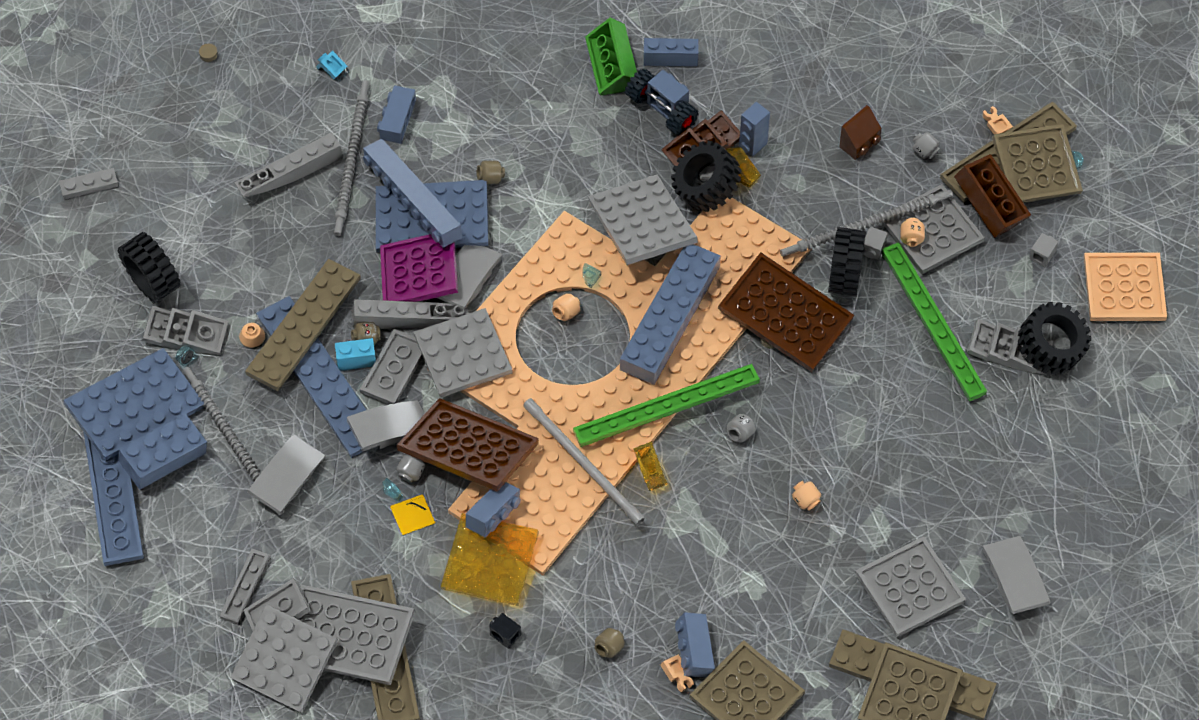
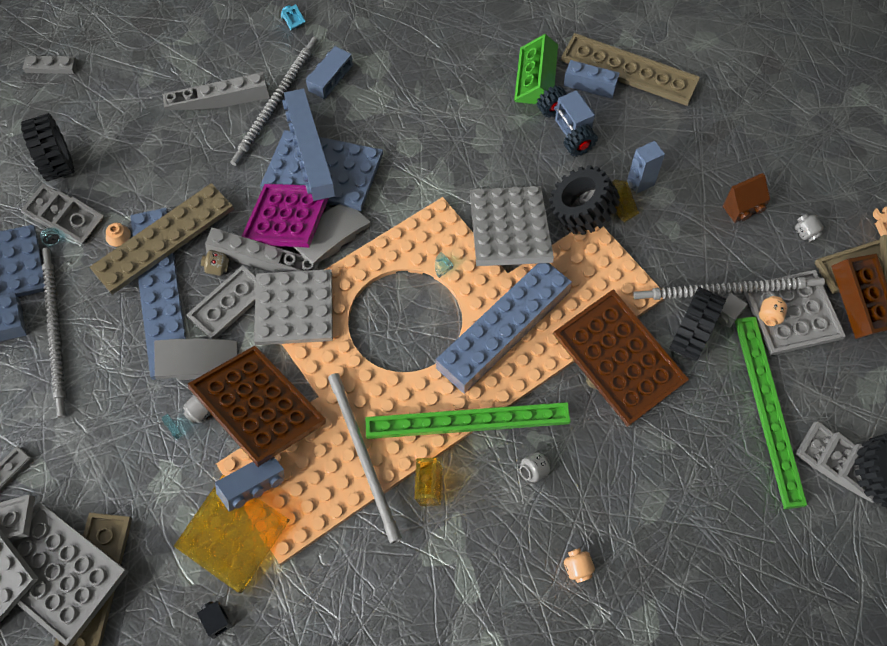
camera: 20 degrees right, 5 degrees up
light grey slope [247,434,326,514] -> none
medium azure brick [335,338,376,371] -> none
yellow sticker [390,495,435,535] -> none
dark tan head [476,161,505,184] -> none
light nougat head [552,293,580,321] -> none
reddish brown slope [661,110,740,166] -> none
none -> dark tan plate [561,33,700,106]

